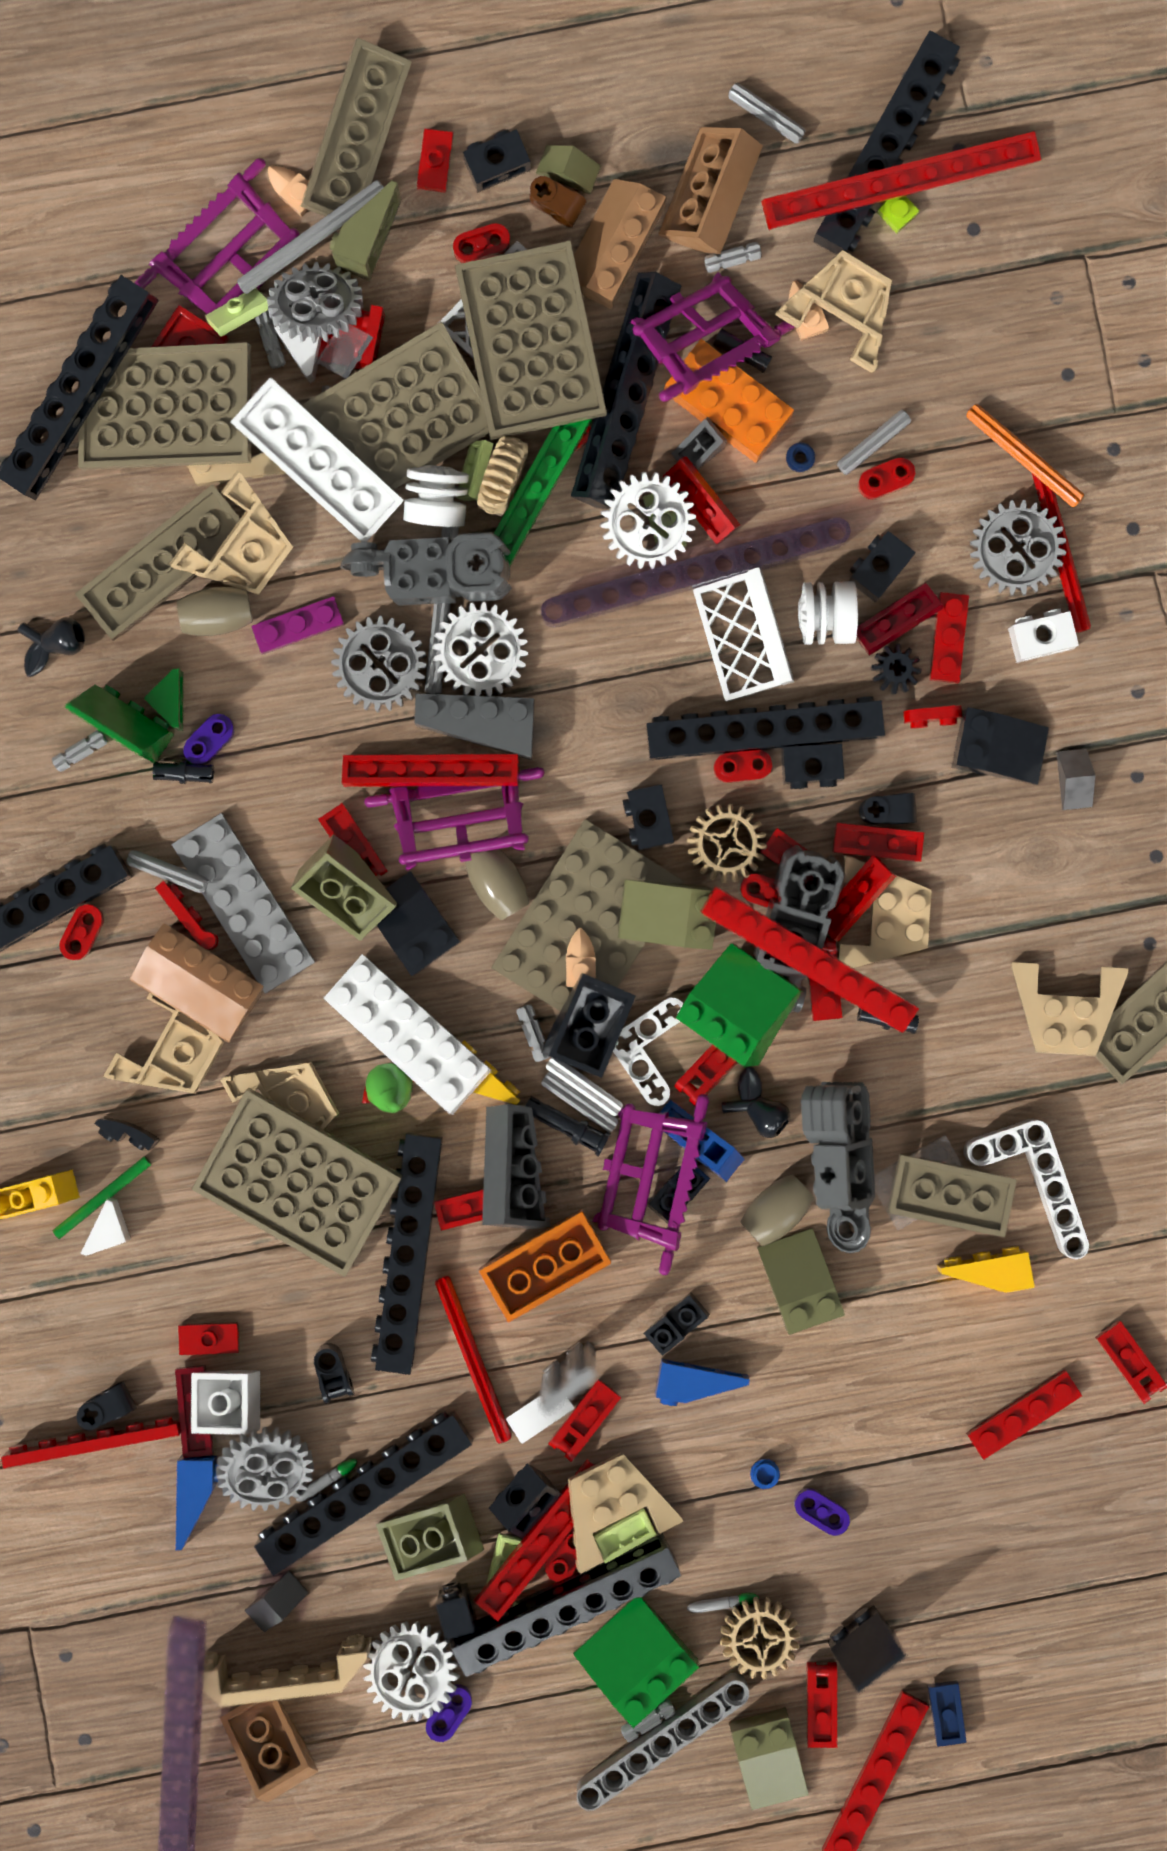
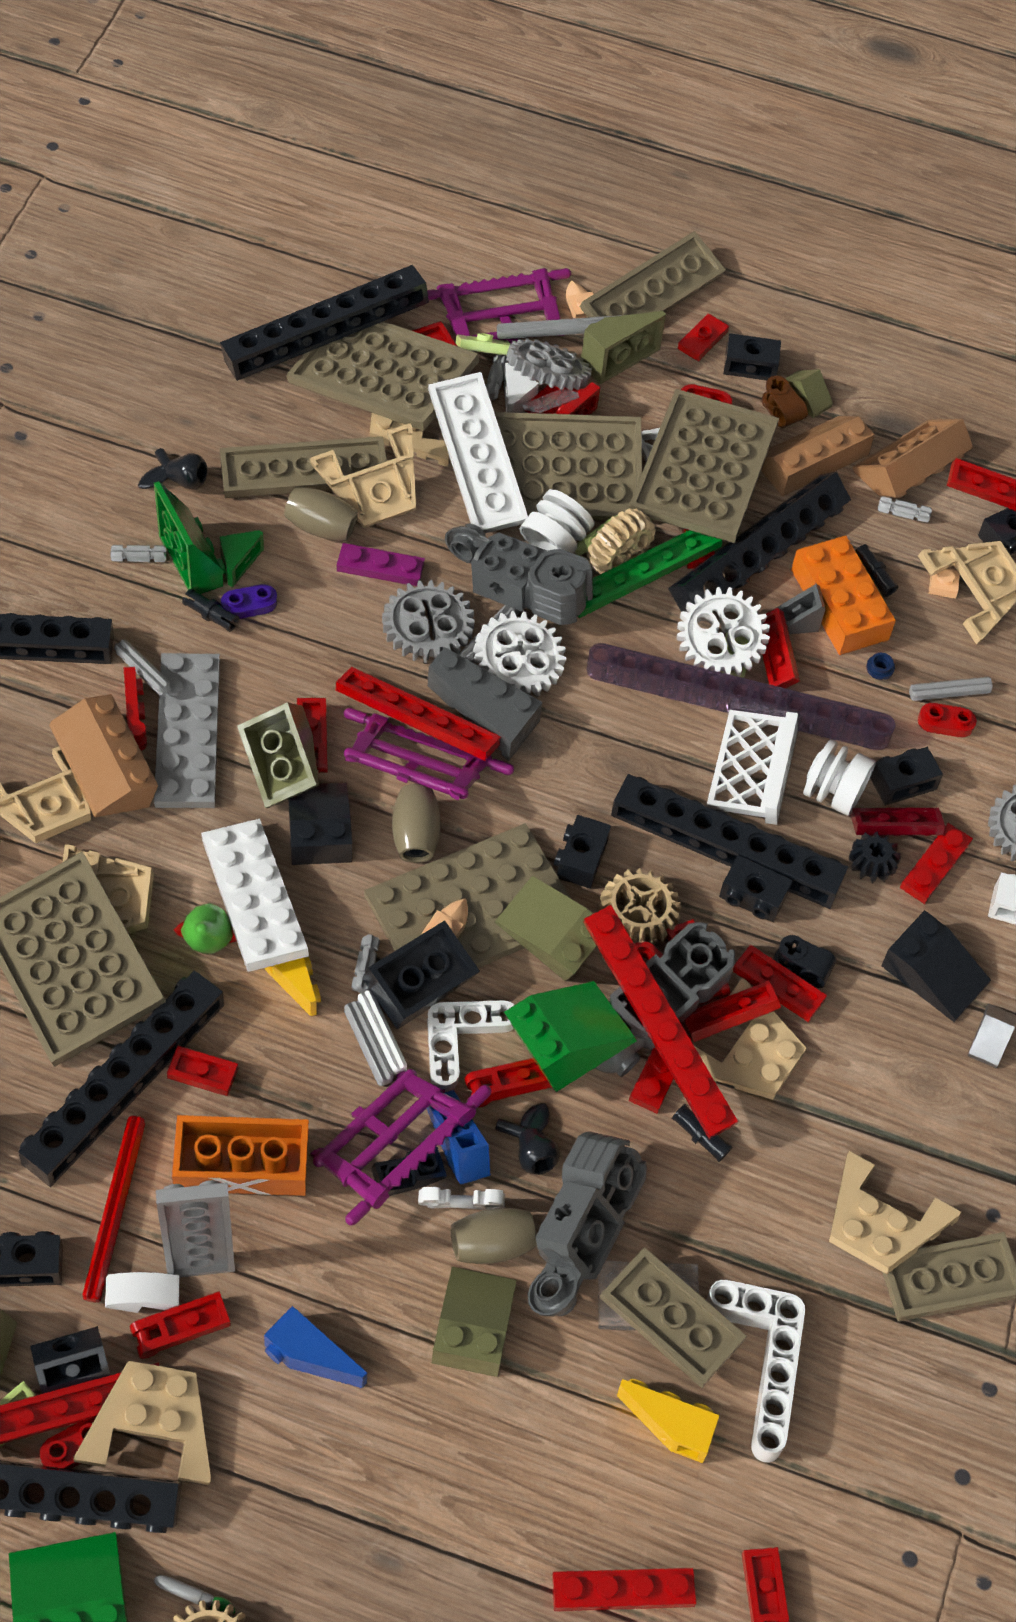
camera: 30 degrees right, 30 degrees down
red plate [59,904,104,960] -> none
dark grey wedge [482,1104,551,1229] -> none
black pin [526,1096,611,1157] -> none
yellowish green plate [593,1508,657,1563] -> none
magenta piece [631,272,795,402] -> none
black slope [643,1292,710,1356] -> none
red plate [713,750,772,783] -> none
light grey axle [728,83,806,144] -> none
blue plate [750,1459,780,1489] -> none
dark purple plate [794,1488,850,1536] -> none
red plate [903,705,963,729] -> none
none -> white helmet [418,1187,505,1210]

